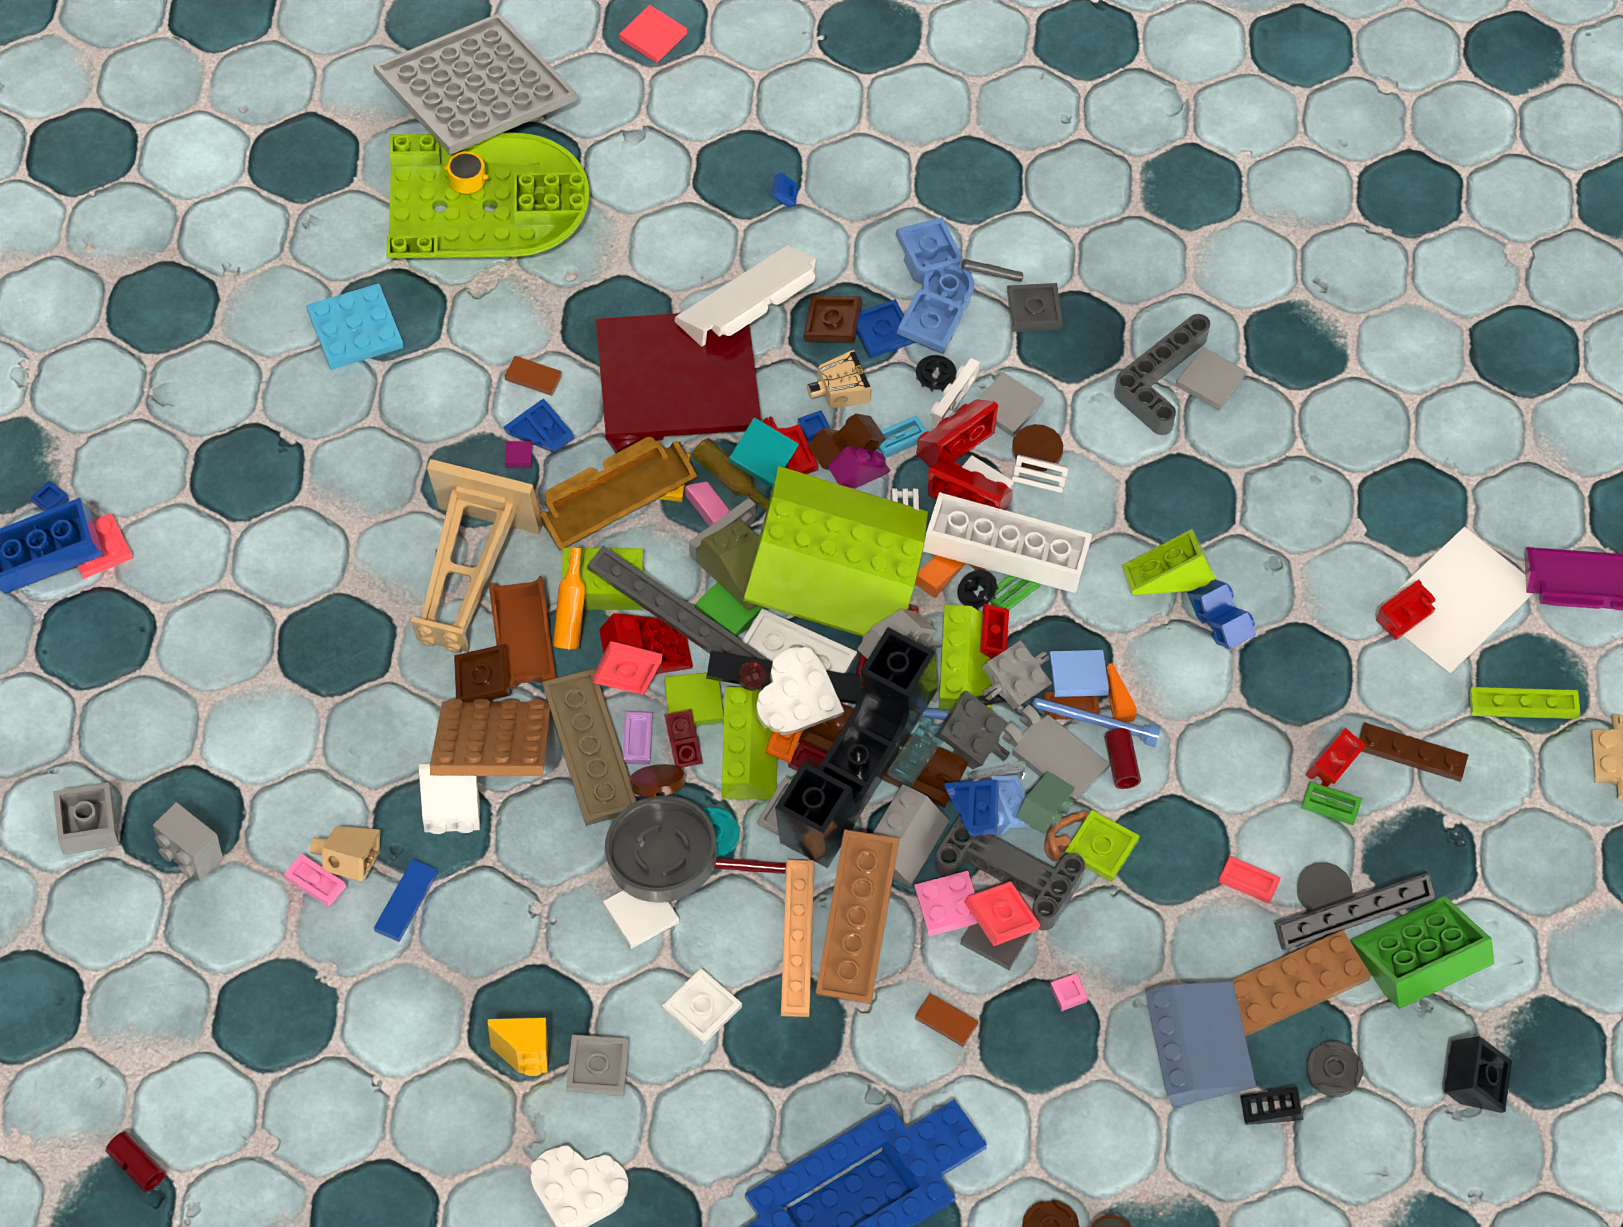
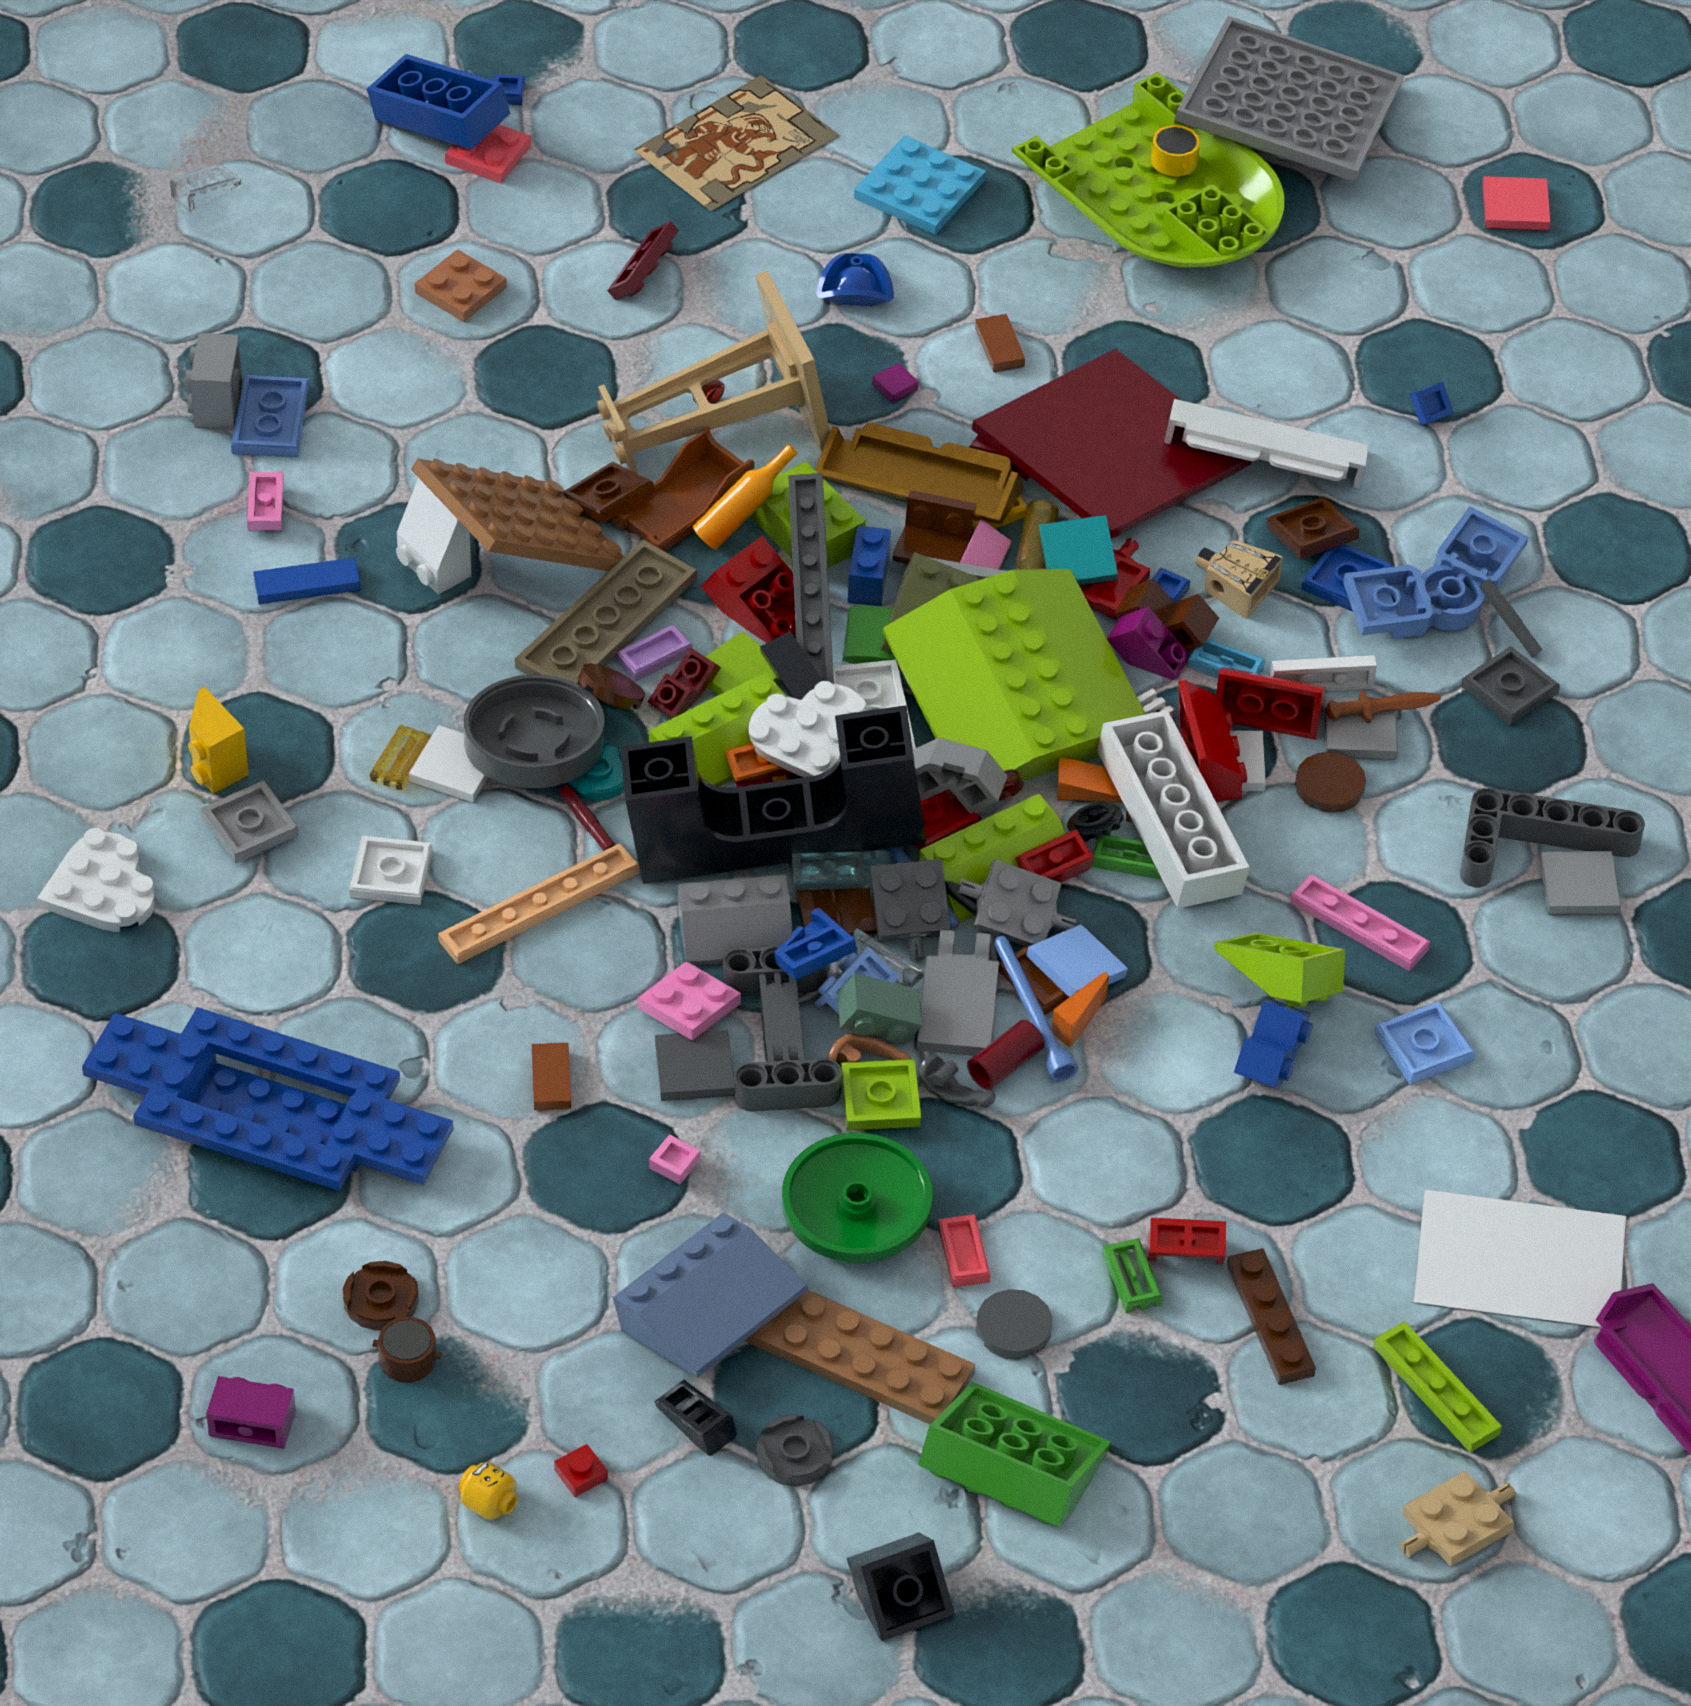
camera: 55 degrees right, 10 degrees down
light grey brick [53,782,119,855] -> none
tan torso [310,826,380,882] -> none
blue wing [503,398,574,453] -> none
coral tile [593,641,662,695] -> none
clear red tile [738,662,766,691] -> none
medium nougat plate [815,830,900,1005] -> none
black gear [916,355,957,392] -> none
coral tile [964,881,1040,946] -> none
white tile [1012,455,1069,493] -> none
tile [1275,871,1436,951] -> none
red hinge [1376,579,1436,640] -> none
none -> medium blue tile [231,375,310,457]
none -> clear yellow tile [370,724,432,791]
none -> nougat plate [414,249,507,322]
none -> red plate [554,1444,608,1497]
none -> dark red plate [607,221,679,300]
none -> sticker [633,75,839,211]
none -> green dish [782,1133,933,1263]
none -> blue hat [816,253,894,306]
none -> blue brick [848,526,891,606]
none -> reddish brown bracket [892,490,977,565]
none -> dark grey piece [919,1054,996,1108]
none -> bright pink tile [1290,874,1430,972]
none -> dark orange sword [1326,690,1441,723]
none -> light blue tile [1374,1001,1475,1085]

